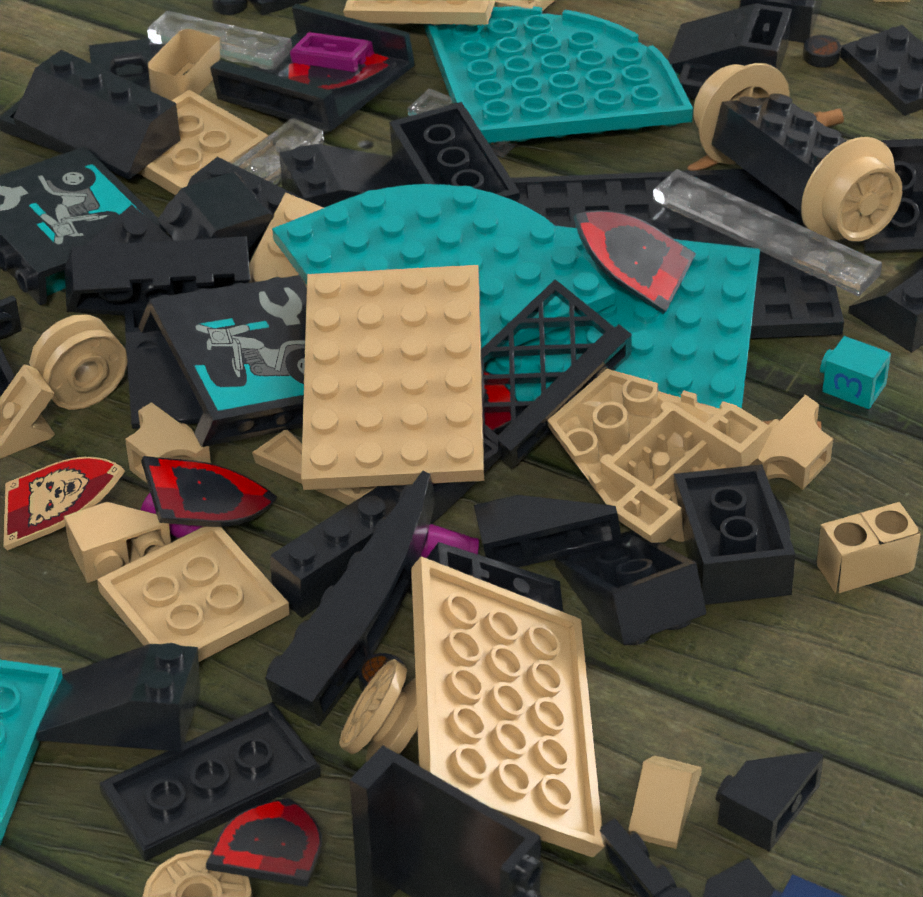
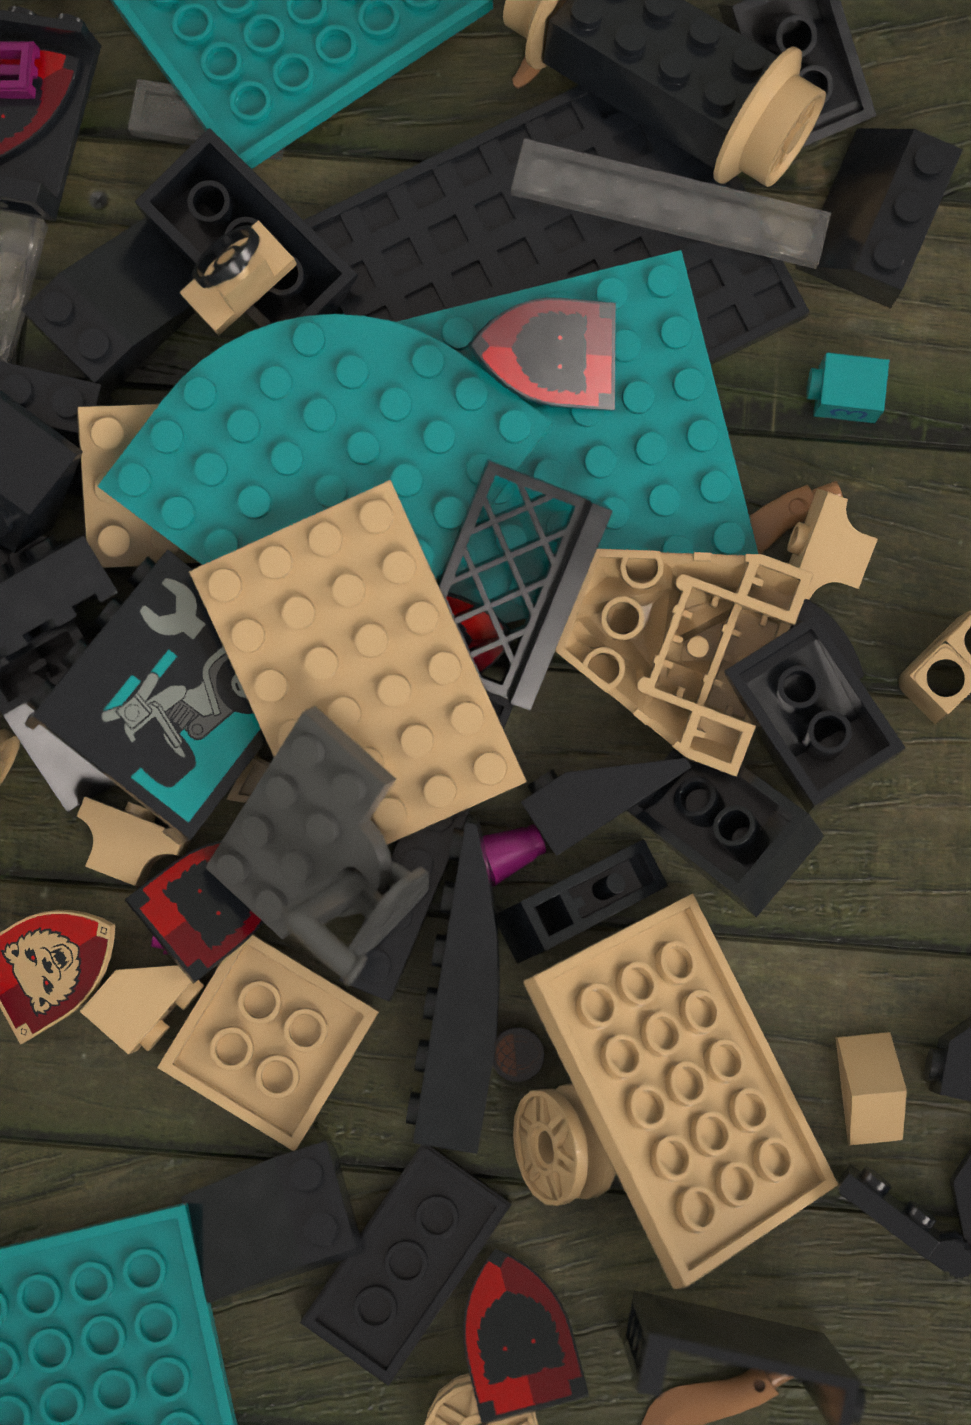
camera: 20 degrees left, 40 degrees up
none -> tan piece [179,220,297,336]
none -> dark grey plate [205,706,429,985]

